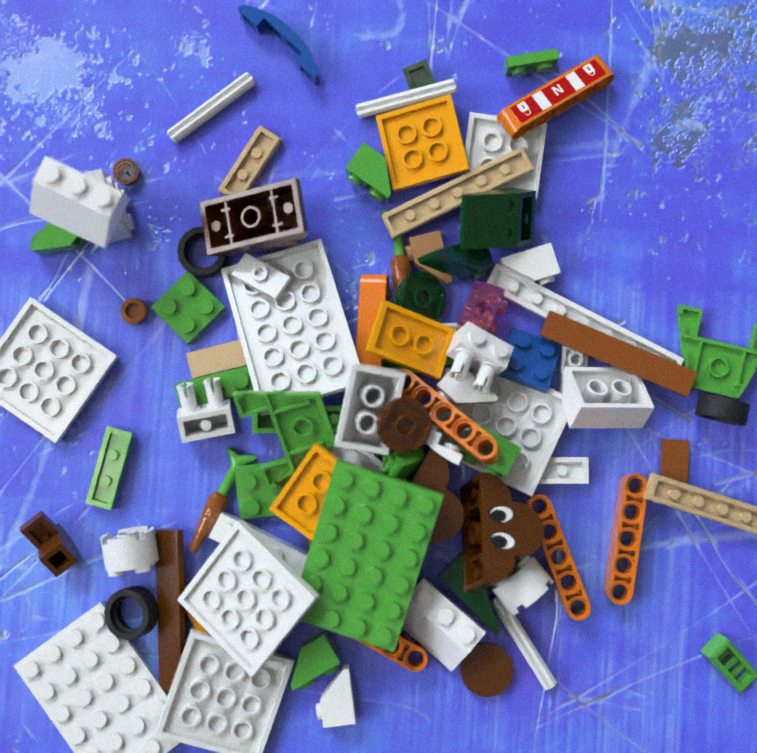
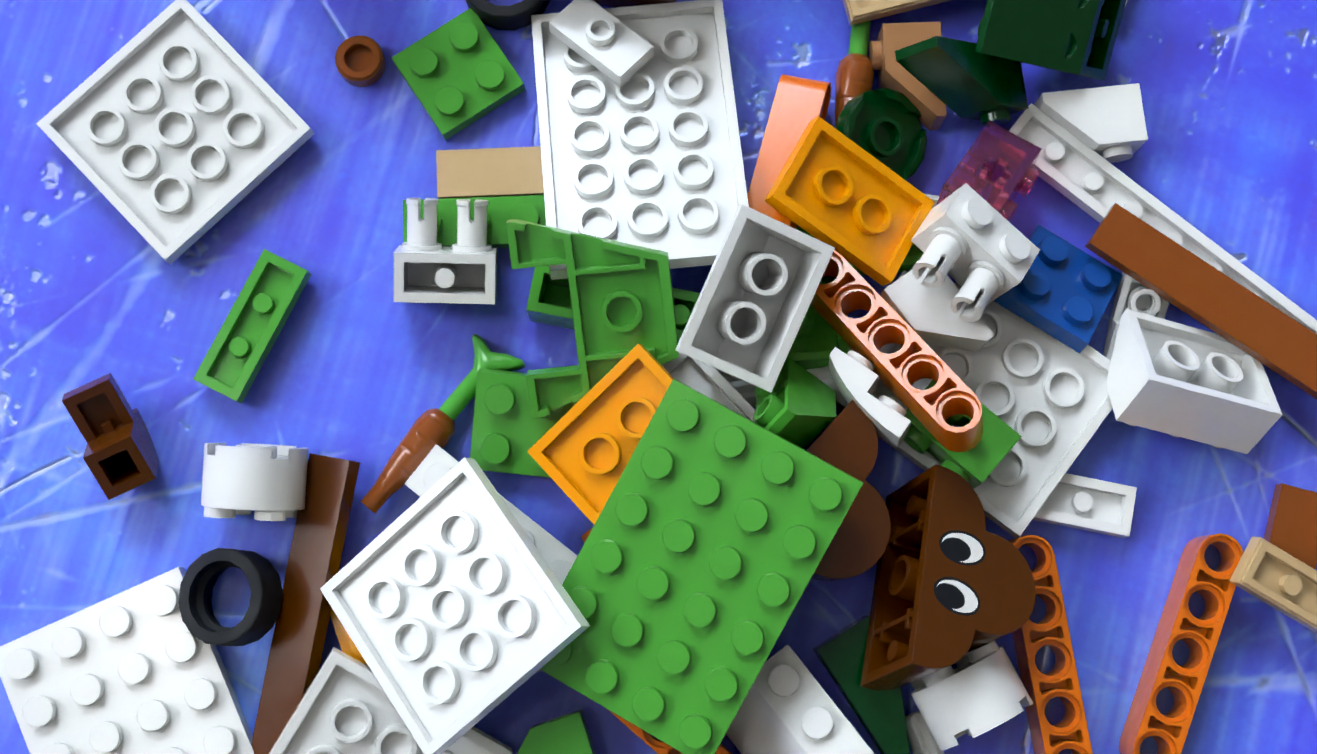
camera: 15 degrees right, 5 degrees down
reddish brown tile [376,397,432,453] -> none

